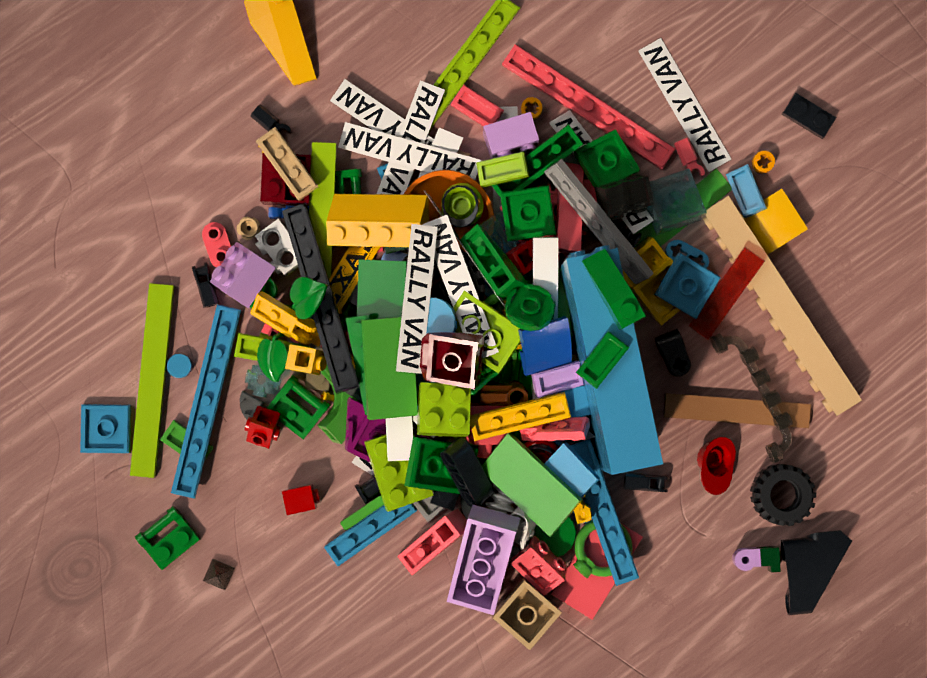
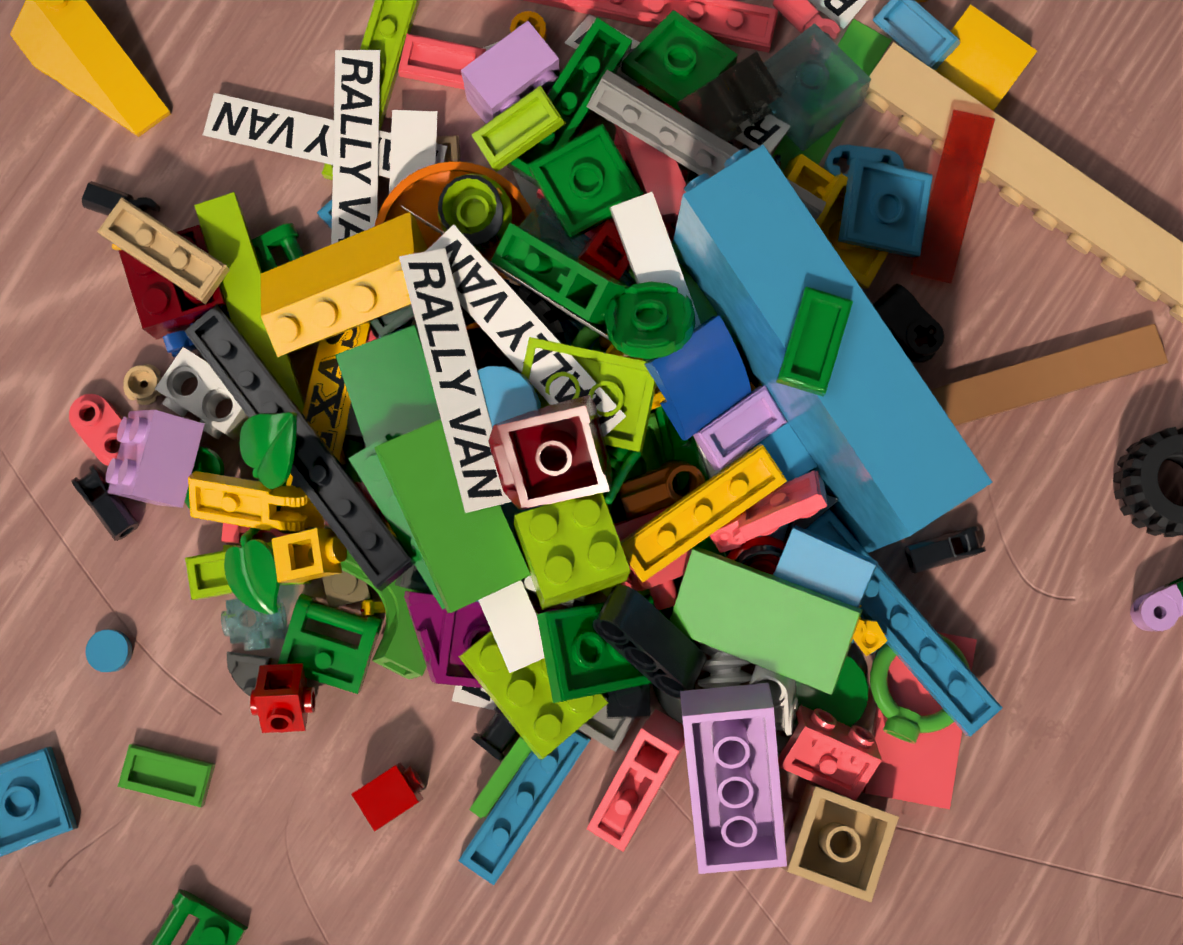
camera: 20 degrees left, 5 degrees down
lime tile [130,283,175,478] -> none
dark azure tile [171,304,241,499] -> none
white sticker [338,122,481,180] -> none
green slope [582,248,645,330] -> none
red piece [697,437,736,495] -> none
clear smoke bar [710,333,793,463] -> none

